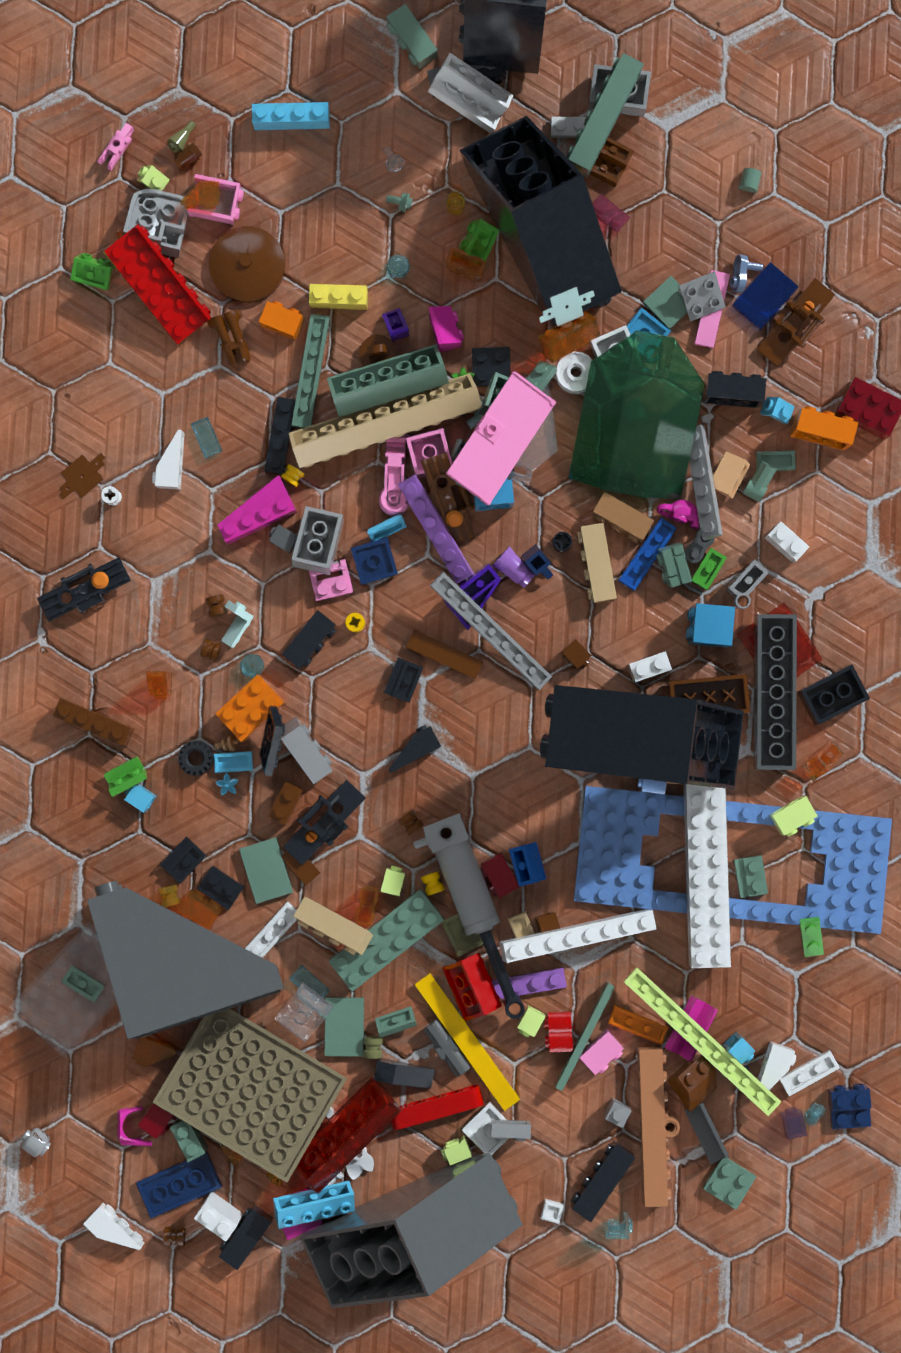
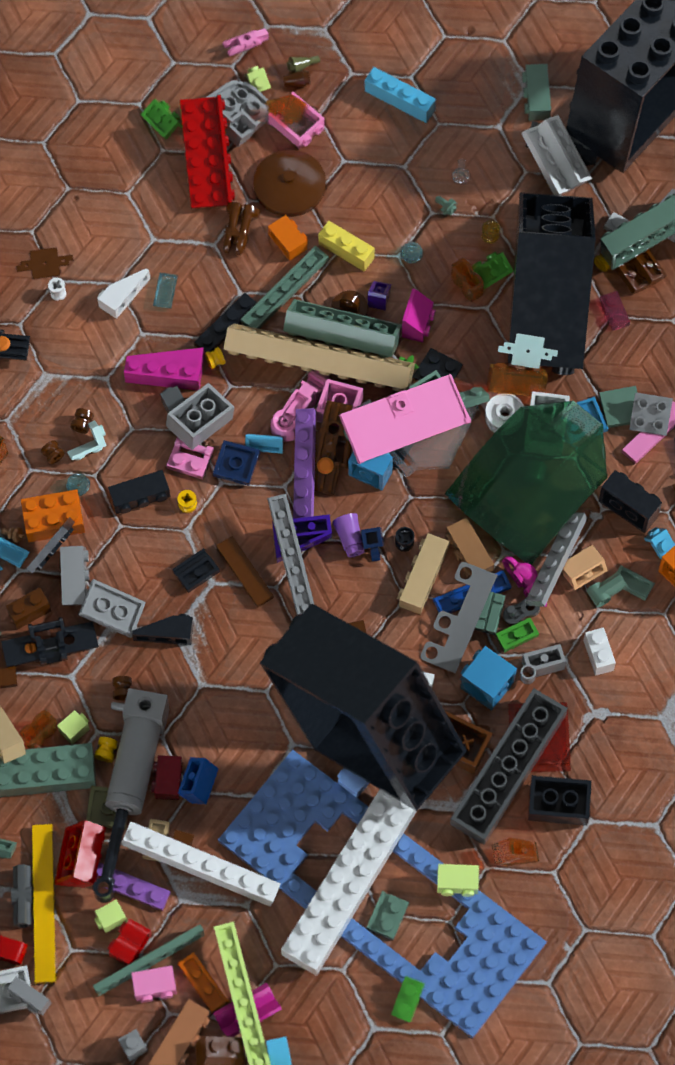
camera: 25 degrees right, 20 degrees down
none -> light grey tile [78,579,146,638]
none -> light grey piece [421,562,497,673]

